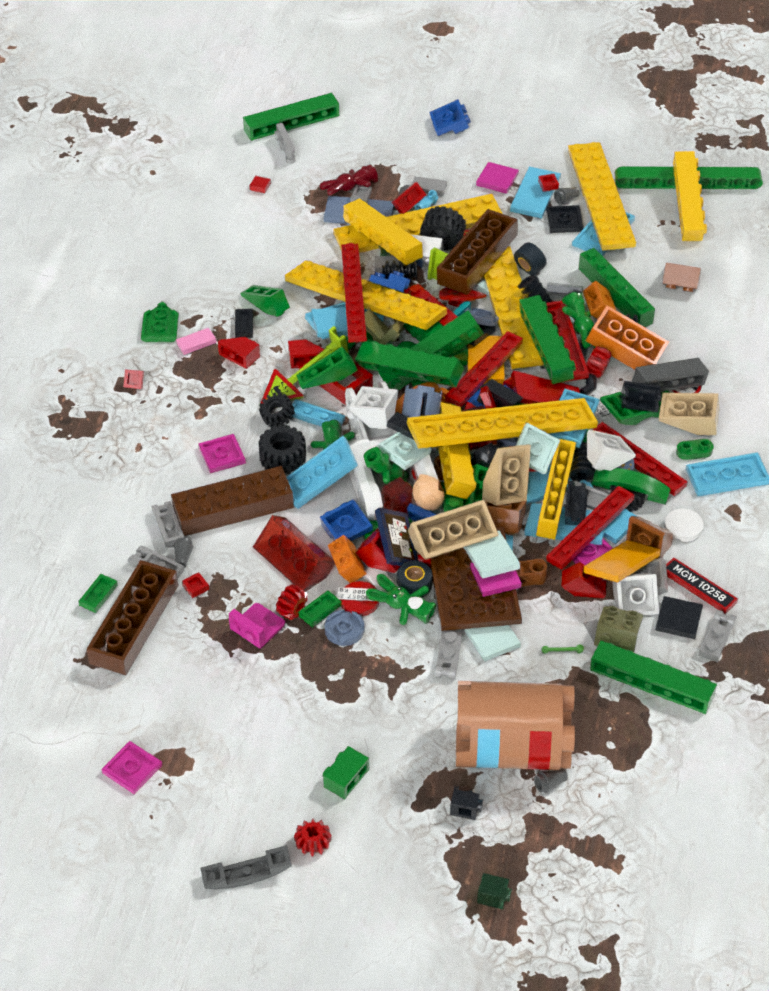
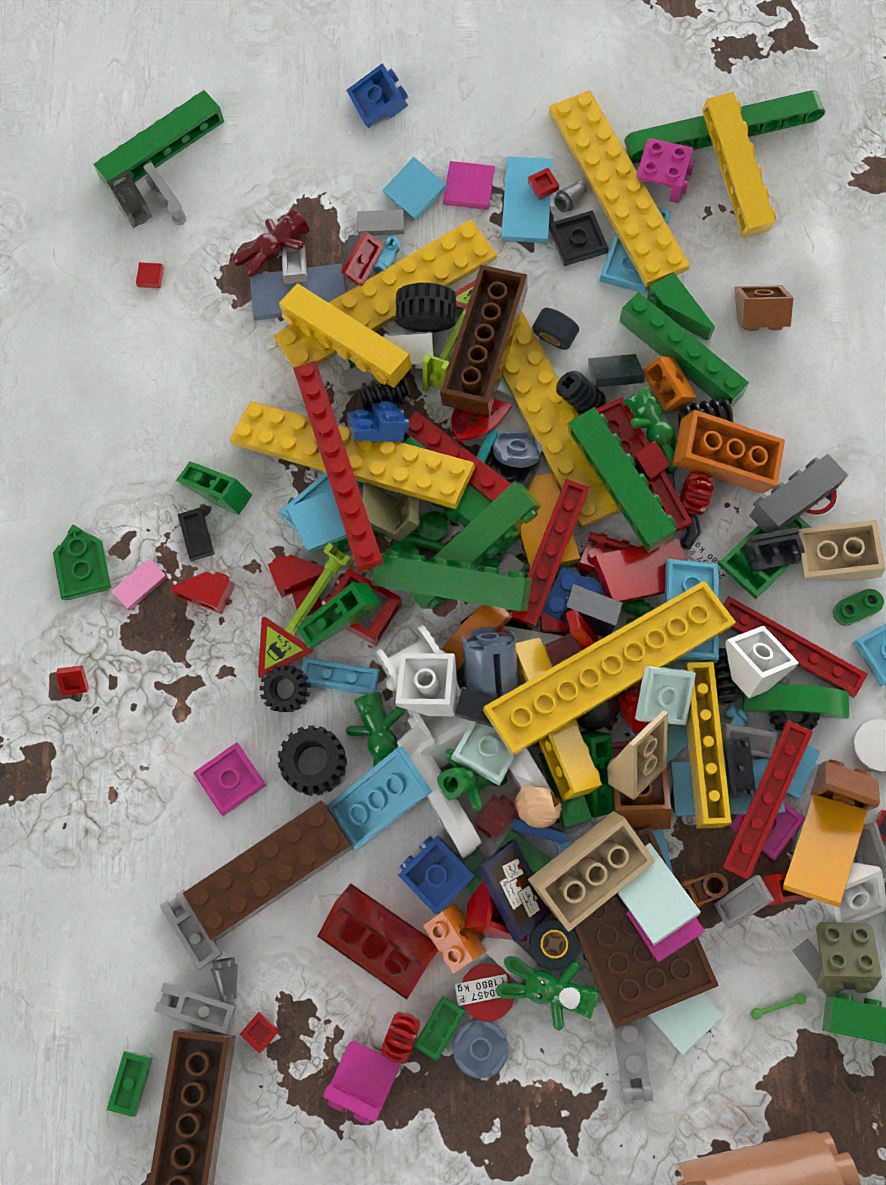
camera: 10 degrees left, 25 degrees up
none -> clear smoke slope [106,170,153,228]
none -> medium azure tile [382,157,447,221]
none -> red slope [634,441,670,480]
none -> dark pink bracket [637,139,695,203]
none -> green slope [647,273,715,340]
none -> light grey tile [714,875,774,929]

